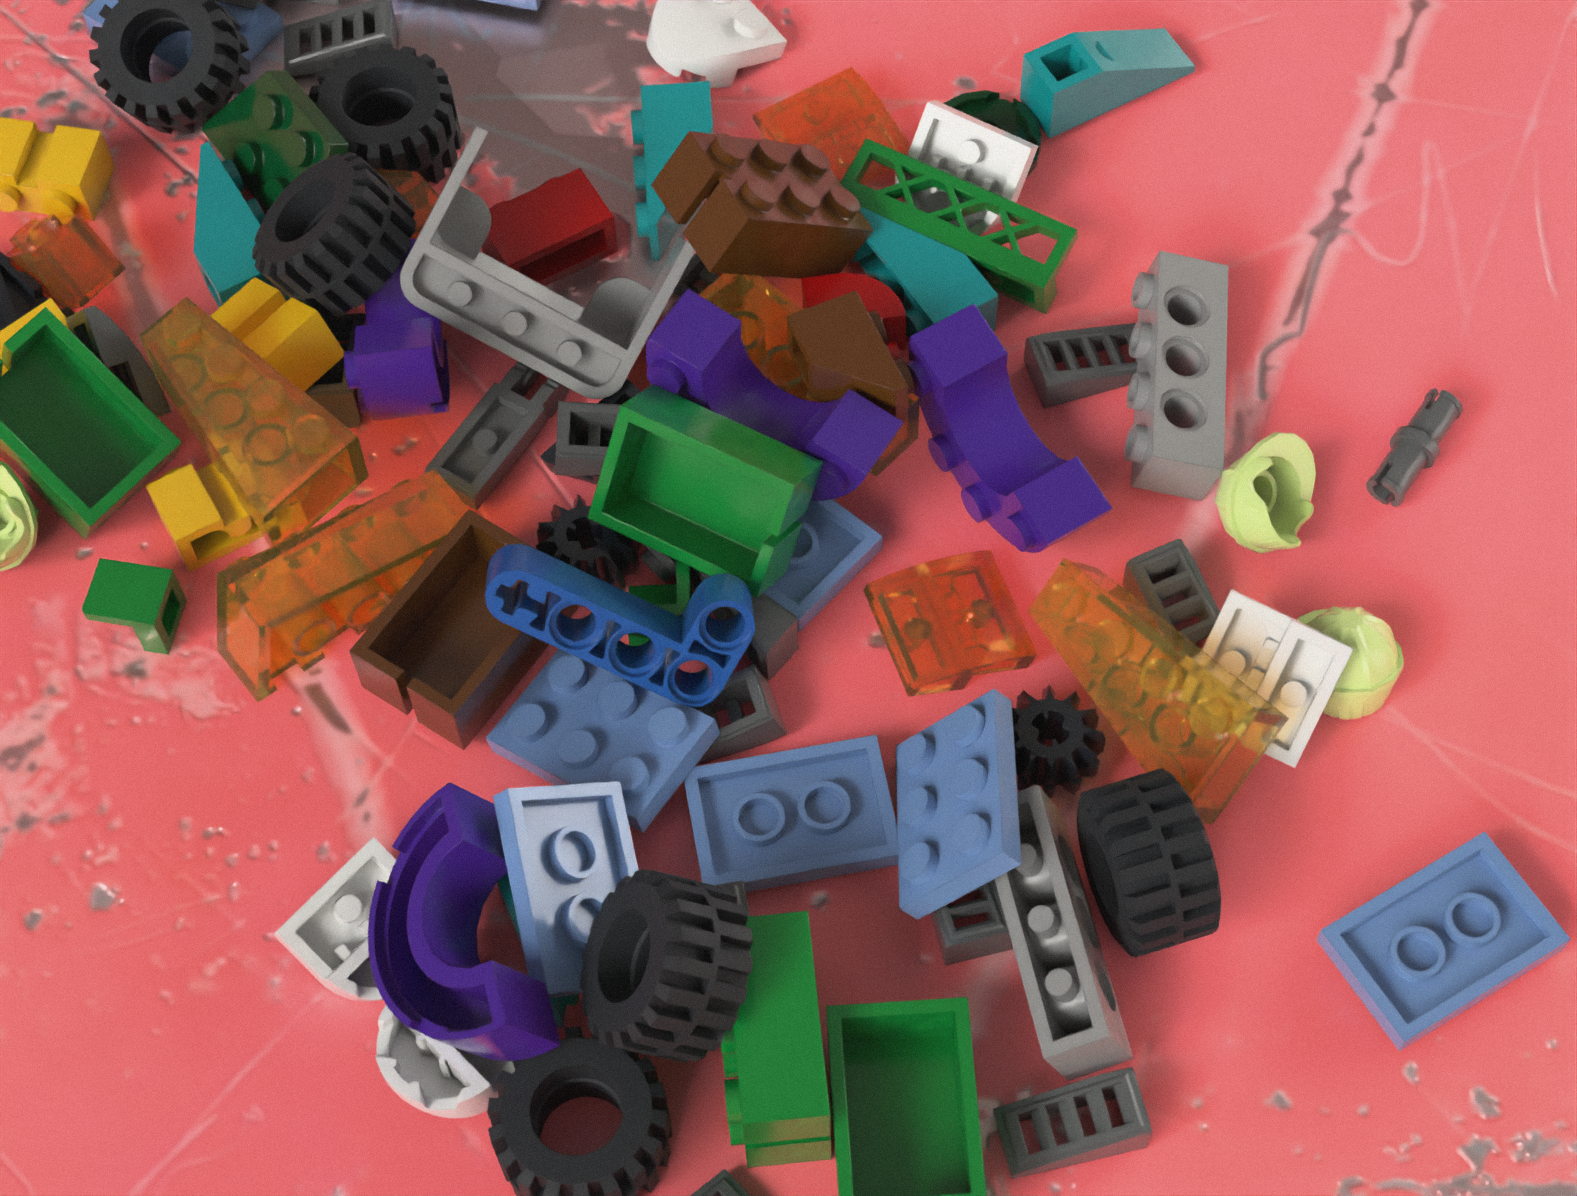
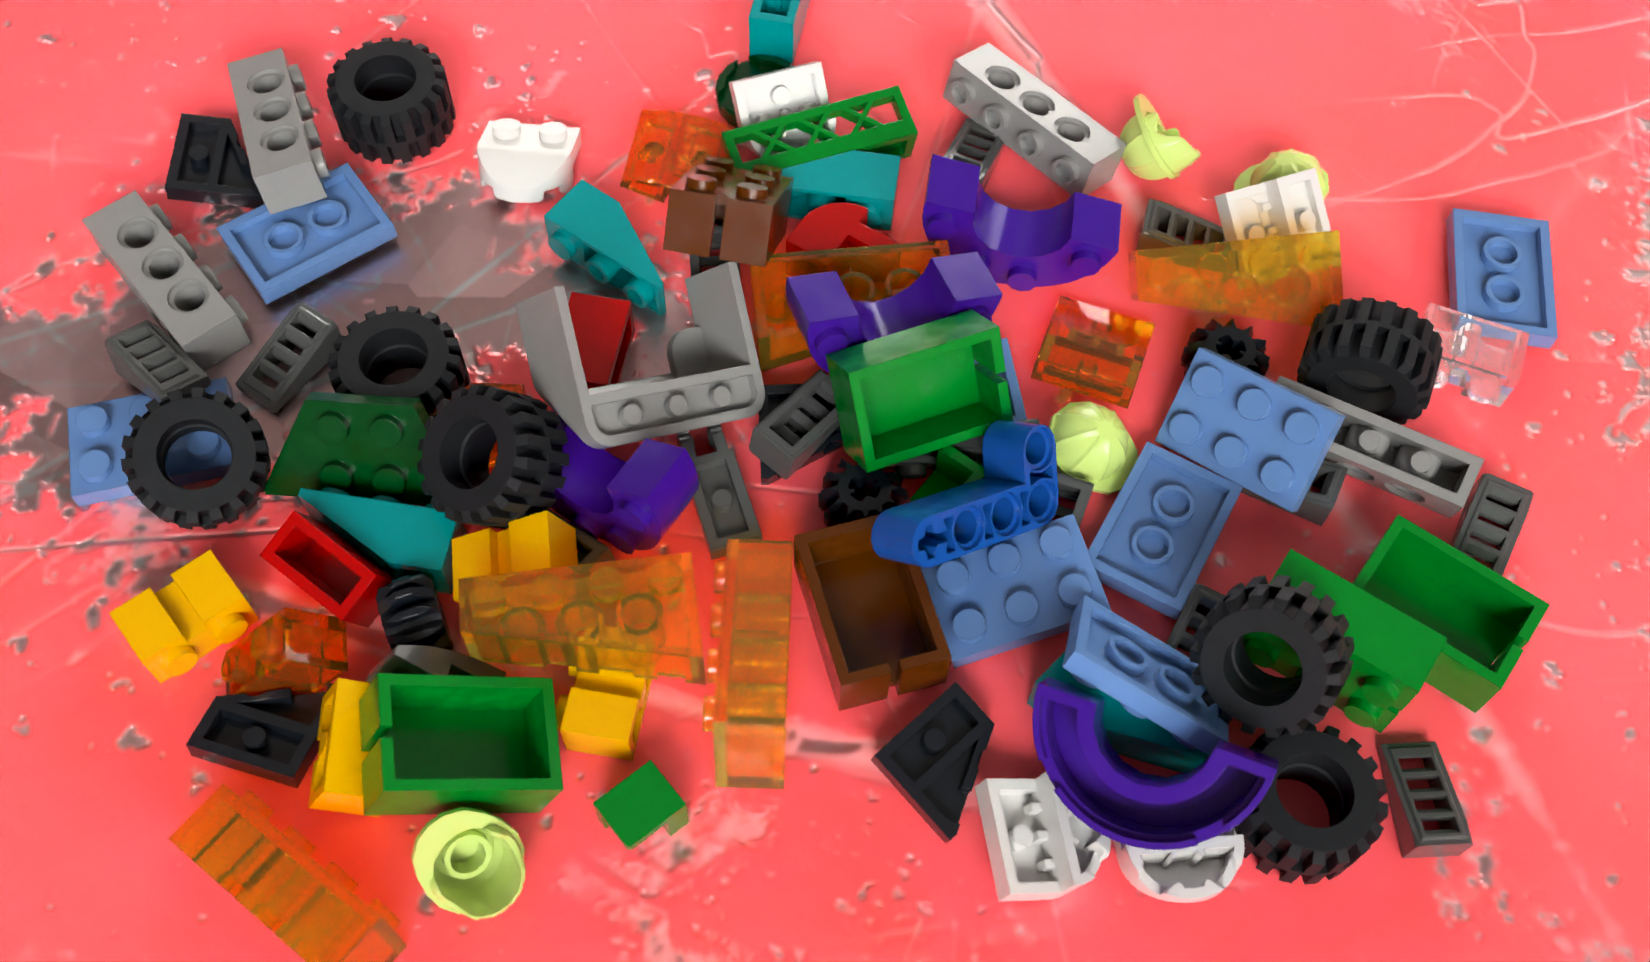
camera: 55 degrees left, 0 degrees up
reddish brown slope [787,291,914,423] -> none
dark grey pin [1366,388,1463,507] -> none
none -> red brick [259,510,396,628]
none -> black gear [376,573,454,651]
none -> black wing [871,682,995,844]
none -> yellowish green piece [1048,401,1138,495]
none -> clear brick [1421,303,1530,407]

